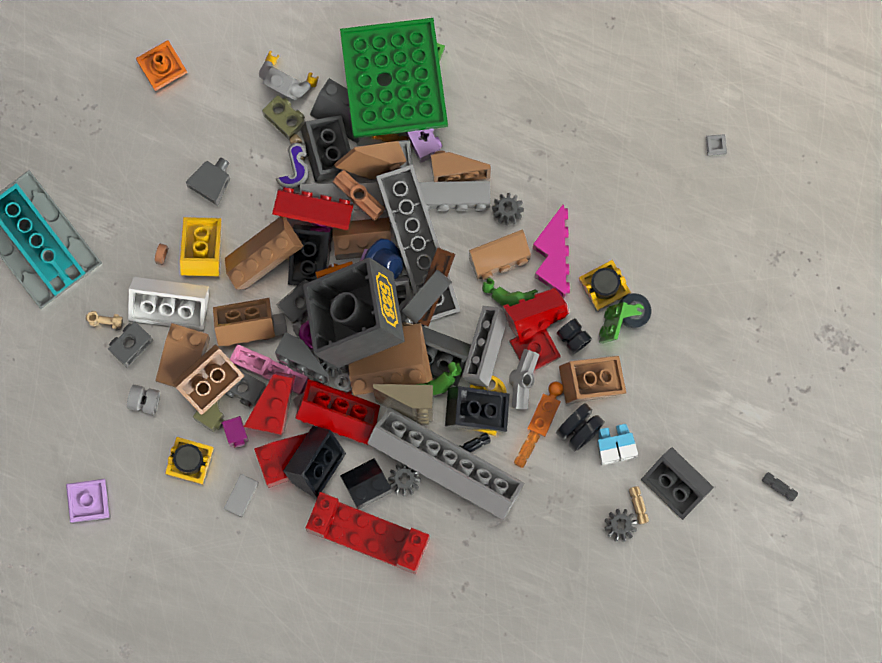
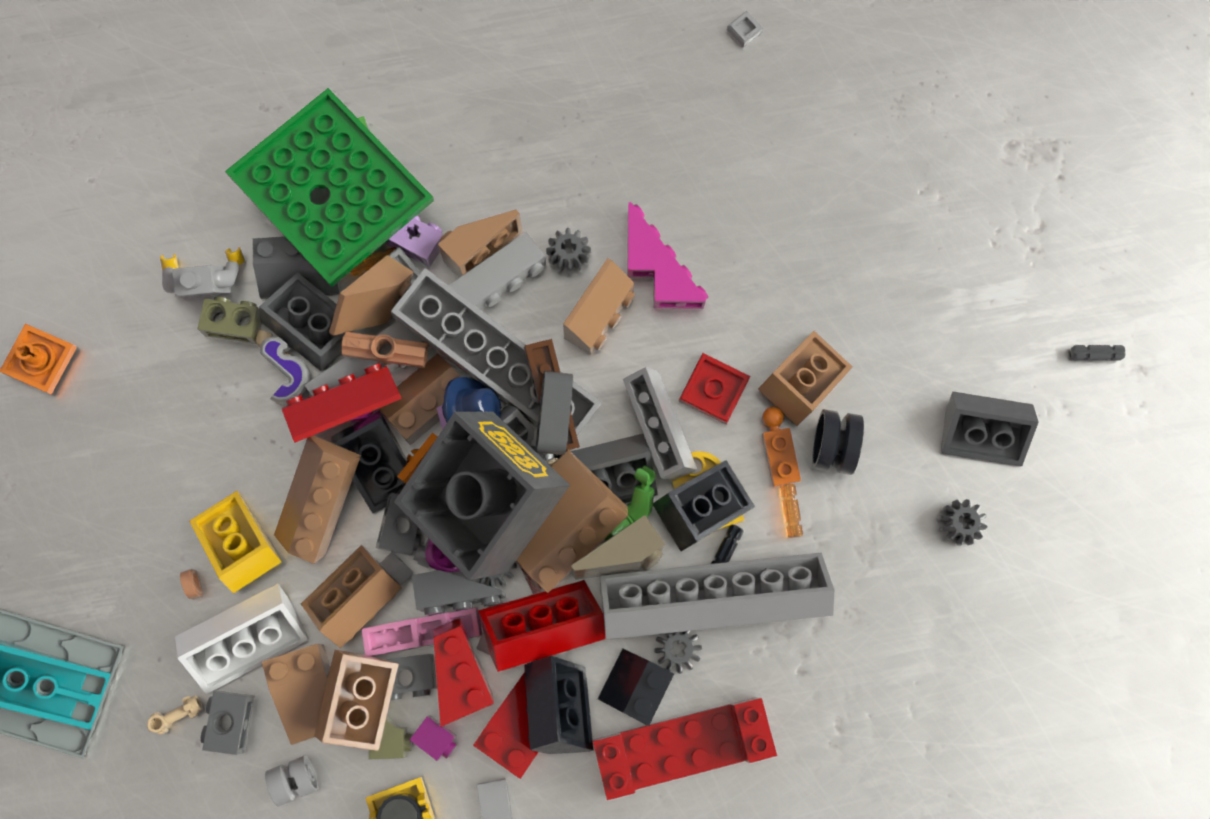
camera: 40 degrees left, 0 degrees up
dark grey torso [186,157,230,206] -> none
light grey bush [335,373,352,392] -> none
bright green arm [482,278,538,307] -> none
red wedge [503,288,569,342] -> none
light grey piece [509,349,539,409] -> none
black wheel [556,318,592,355] -> none
piece [579,260,631,311] -> none
hips [597,424,638,466] -> none
plate [599,293,652,344] -> none
tan axle [629,486,649,524] -> none

